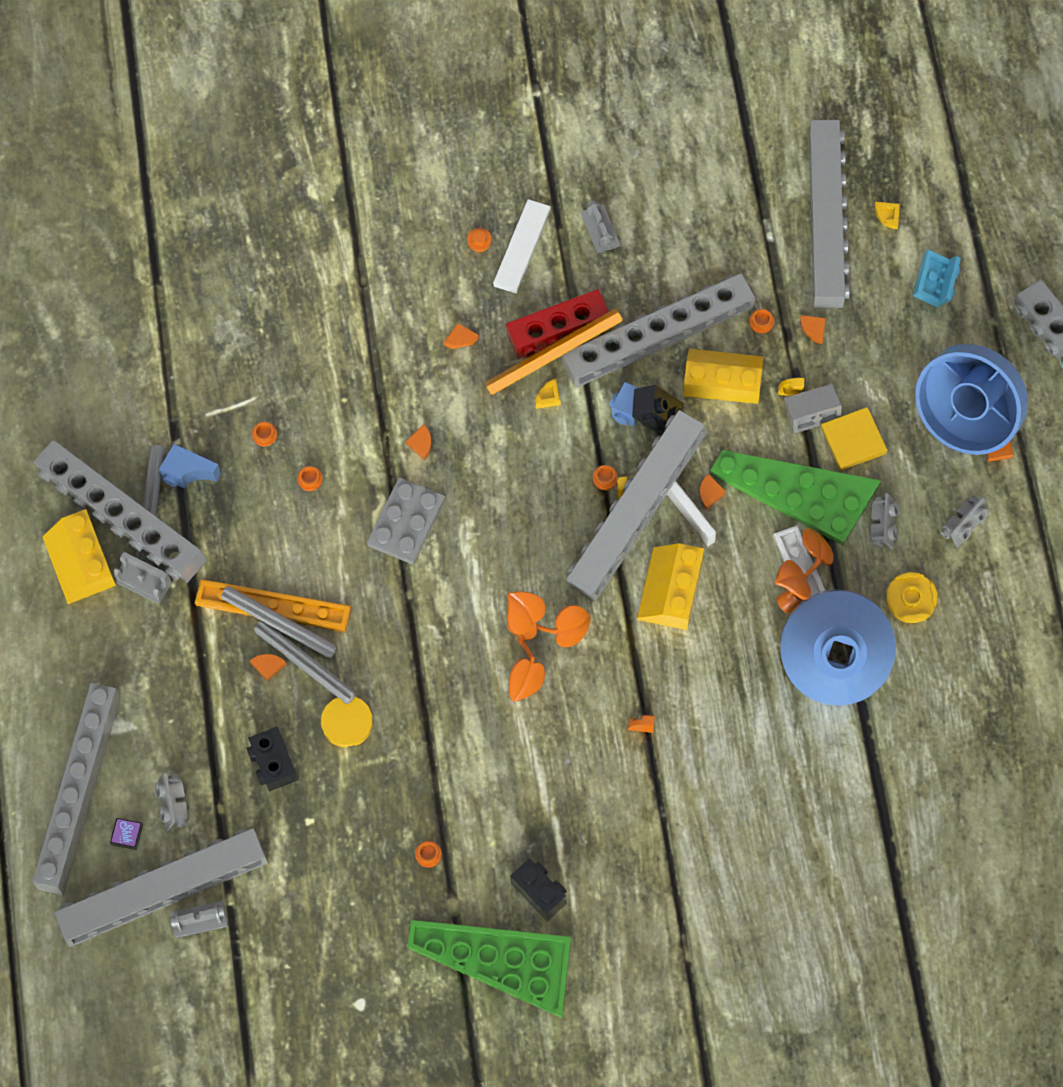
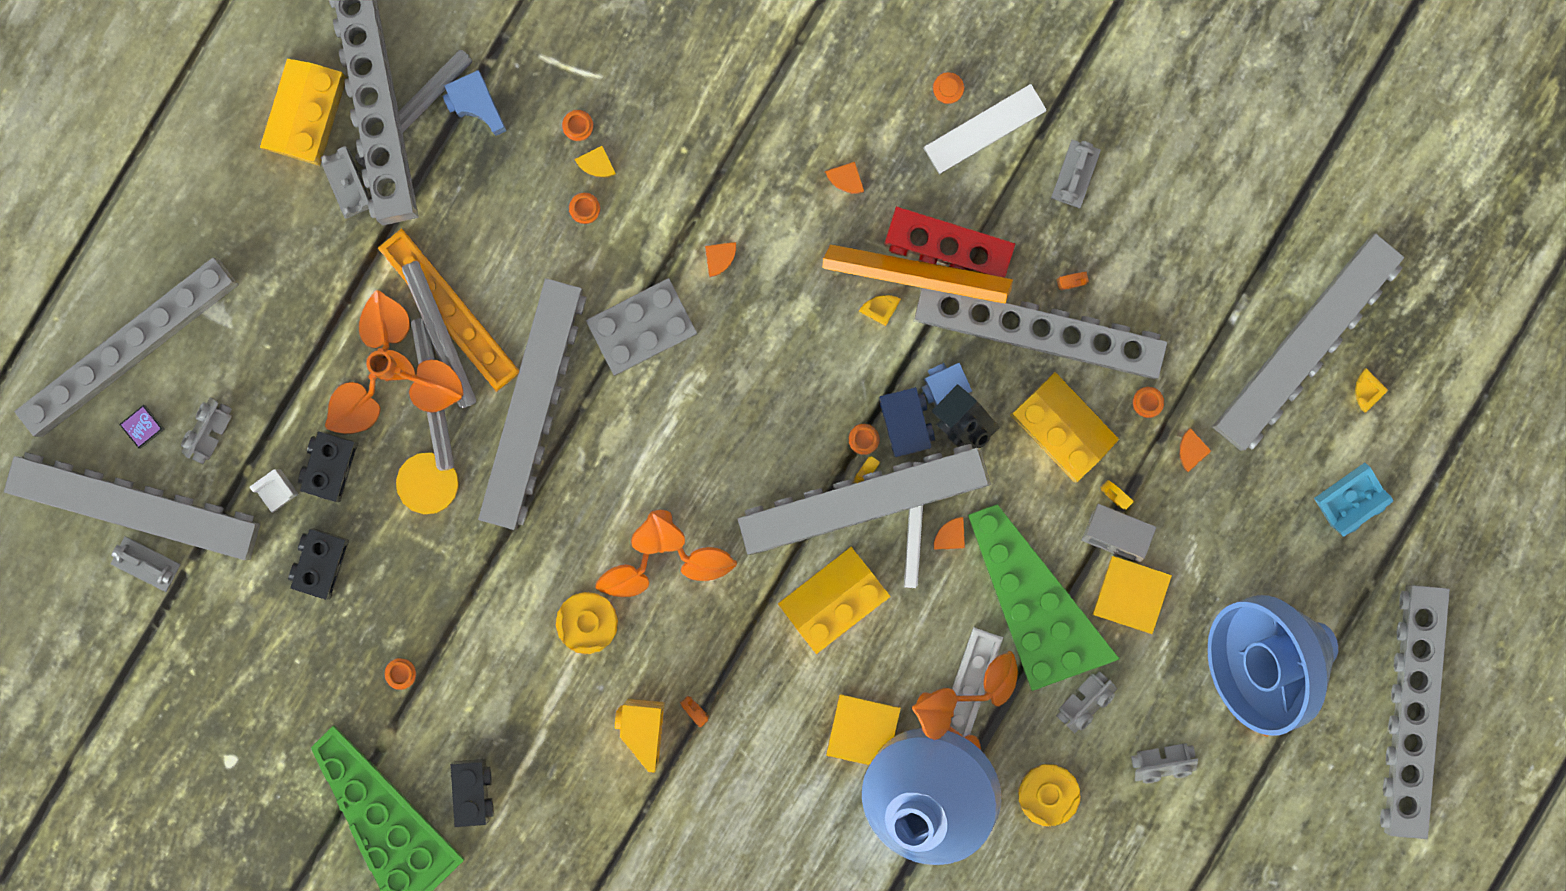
camera: 30 degrees right, 20 degrees up
none -> white panel [250,469,299,513]
none -> black brick [288,528,349,600]
none -> orange plant [325,290,464,434]
none -> light grey brick [478,278,587,530]
none -> yellow tile [556,592,618,654]
none -> yellow tile [574,146,616,178]
none -> yellow slope [615,699,665,773]
none -> yellow tile [826,694,901,765]
none -> dark blue brick [879,387,936,458]
none -> orange tile [1056,272,1089,291]

